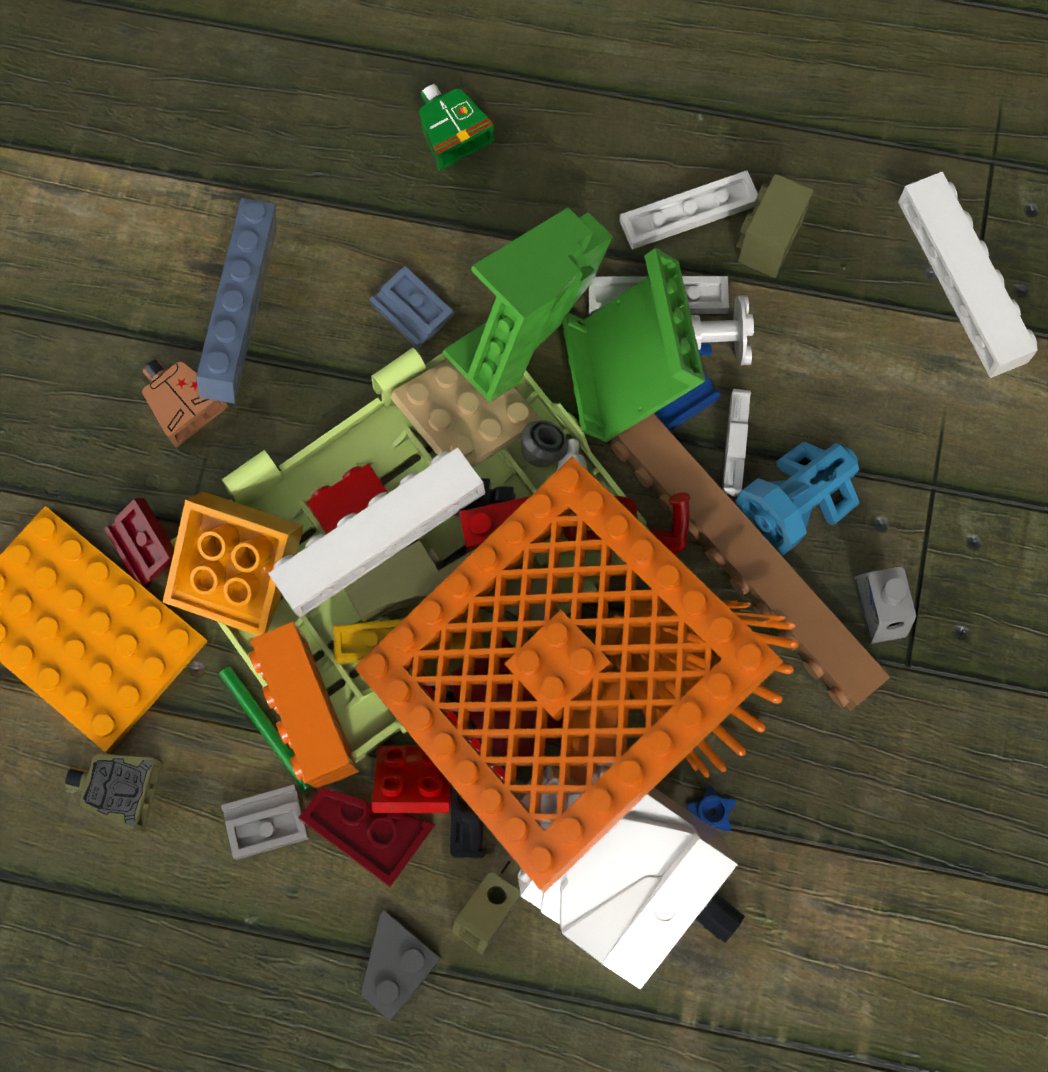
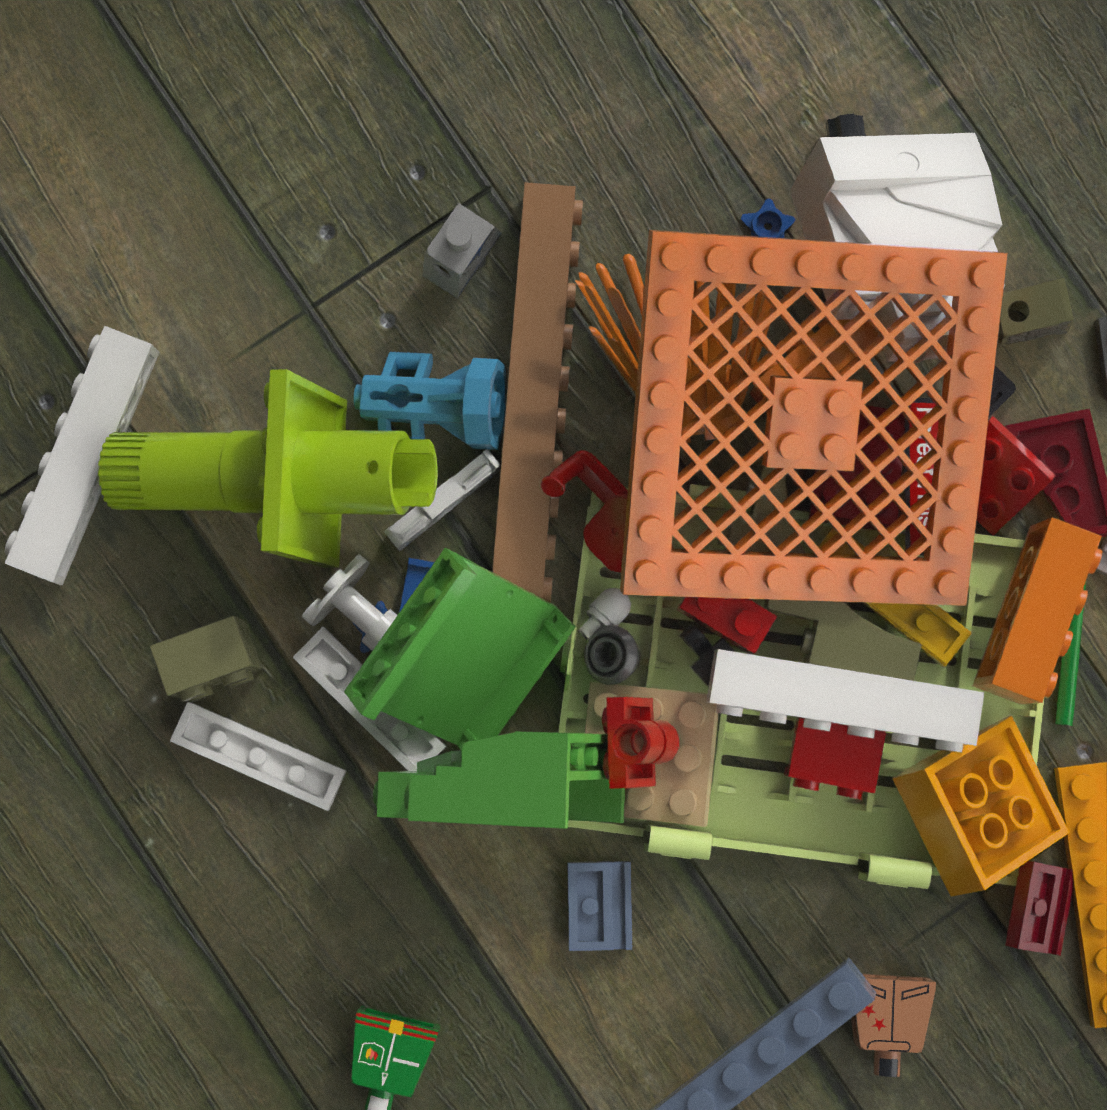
camera: 140 degrees left, 10 degrees up
none -> lime piece [98,369,438,568]
none -> red plate [602,697,680,789]

